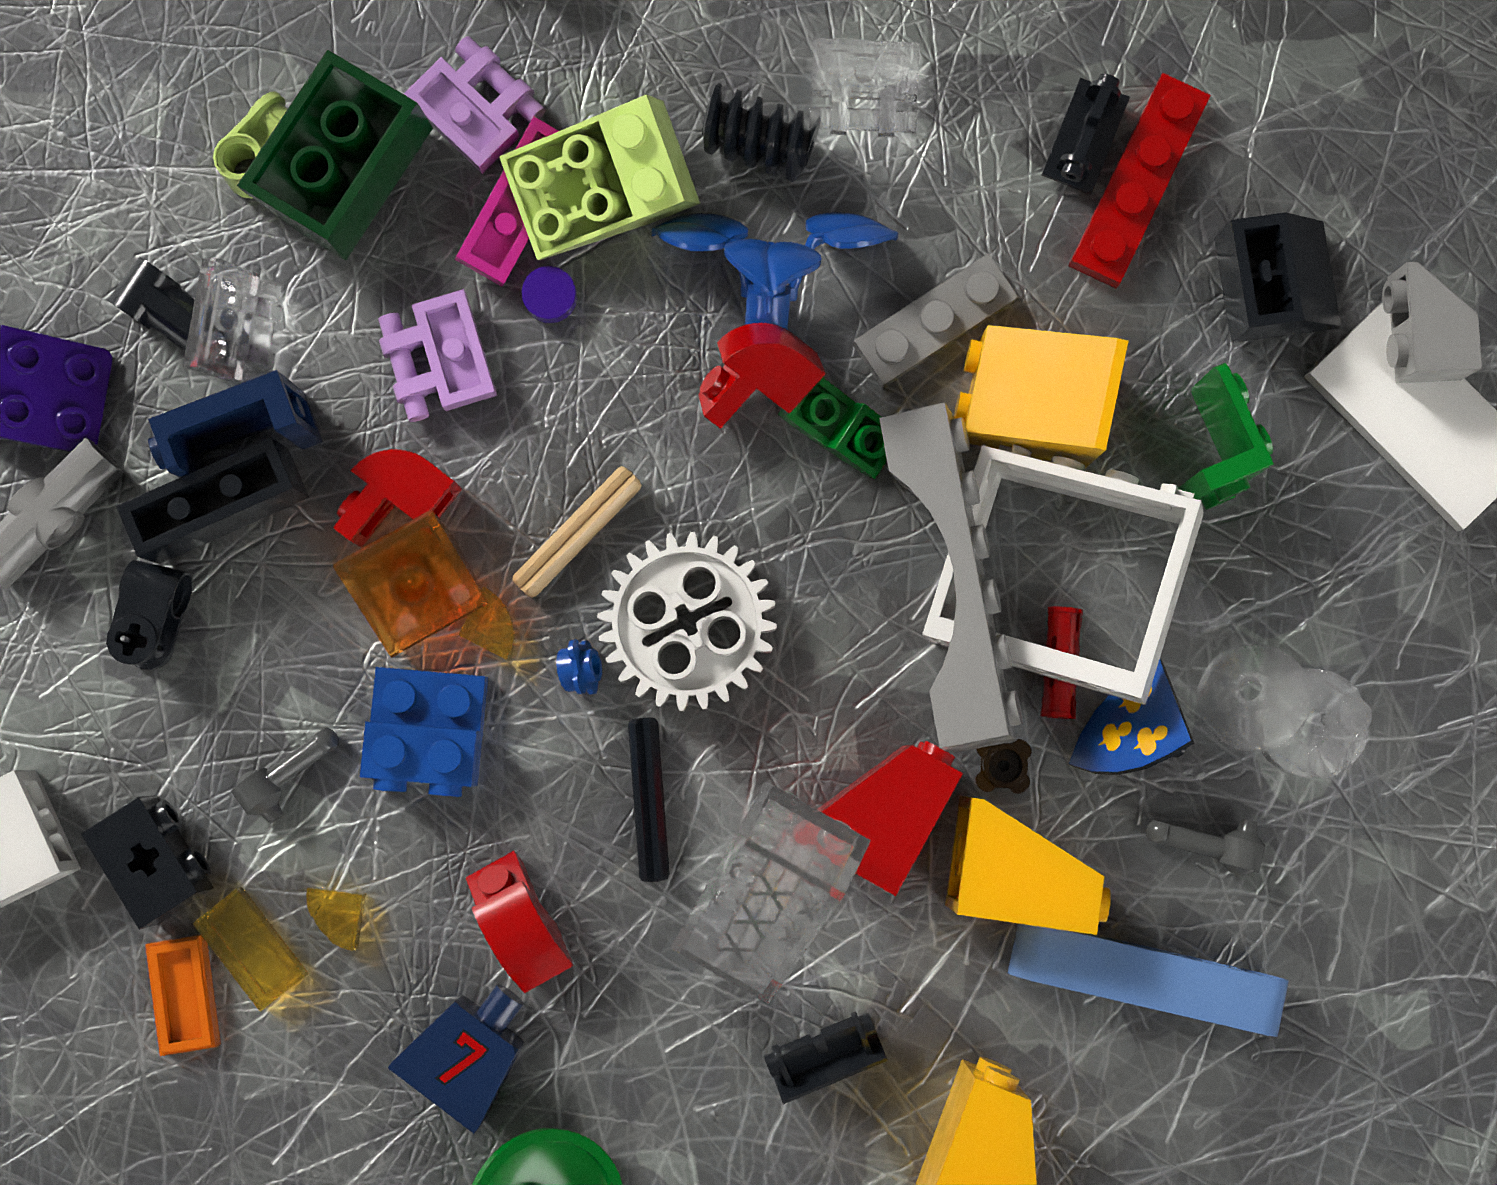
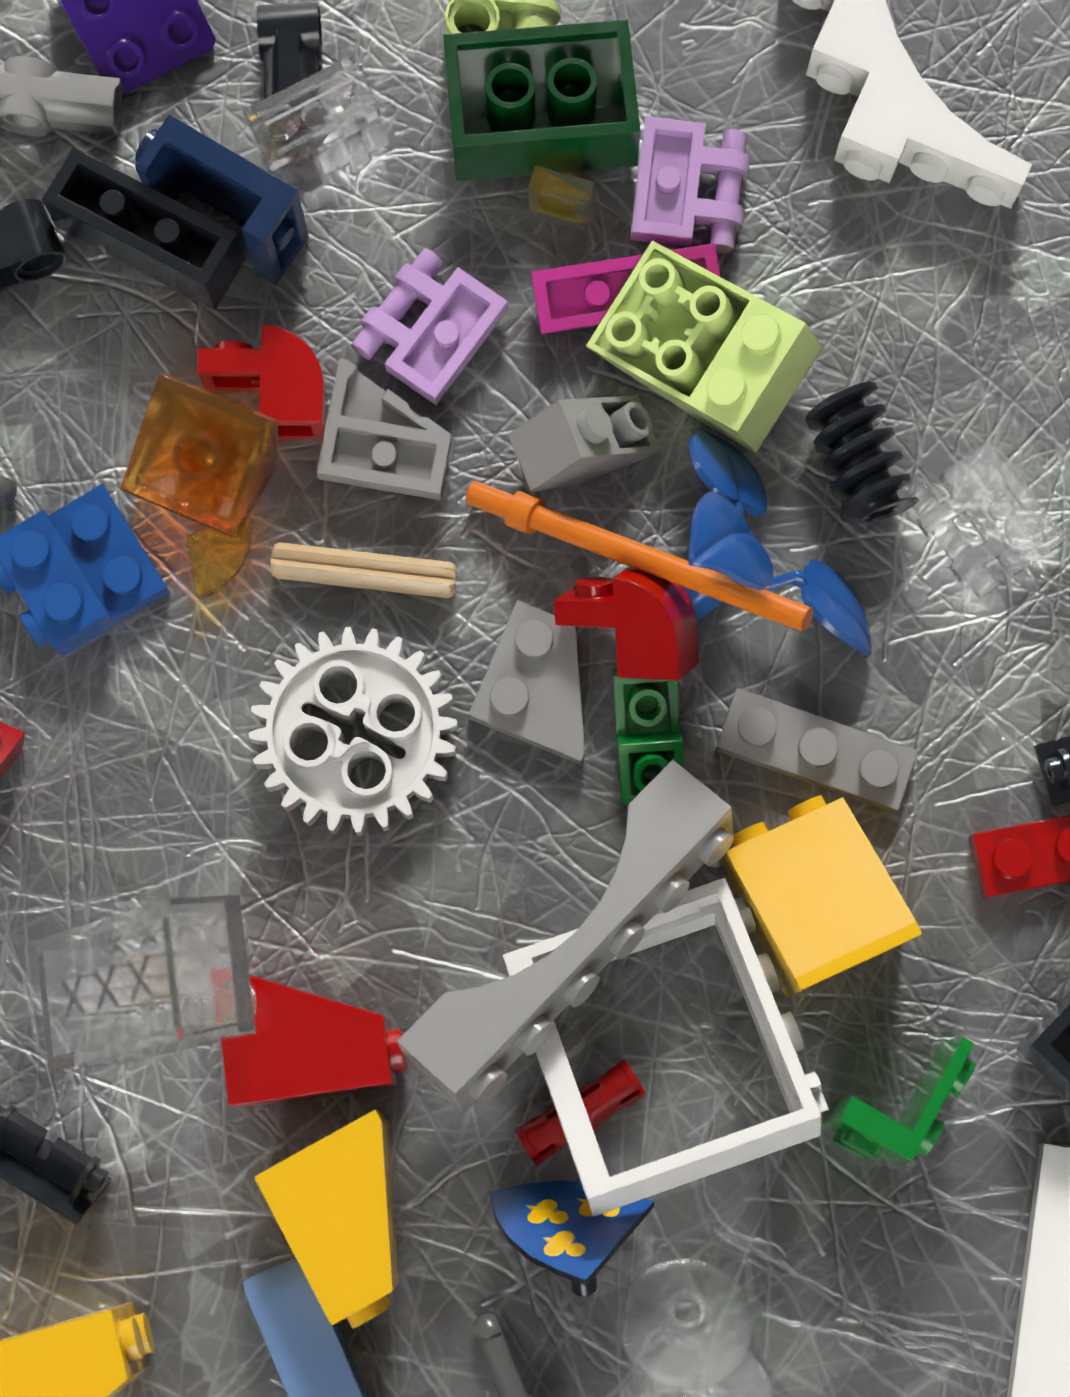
camera: 50 degrees right, 5 degrees down
dark purple tile [522,266,577,323] -> none
blue plate [556,639,602,695] -> none
black axle [628,717,670,882] -> none
dark brown plate [975,739,1032,794] -> none
none -> light grey wing [316,358,452,501]
none -> orange bar [465,481,813,632]
none -> light grey wing [468,600,585,765]
none -> light grey slope [508,395,661,491]
none -> clear yellow tile [529,165,595,225]

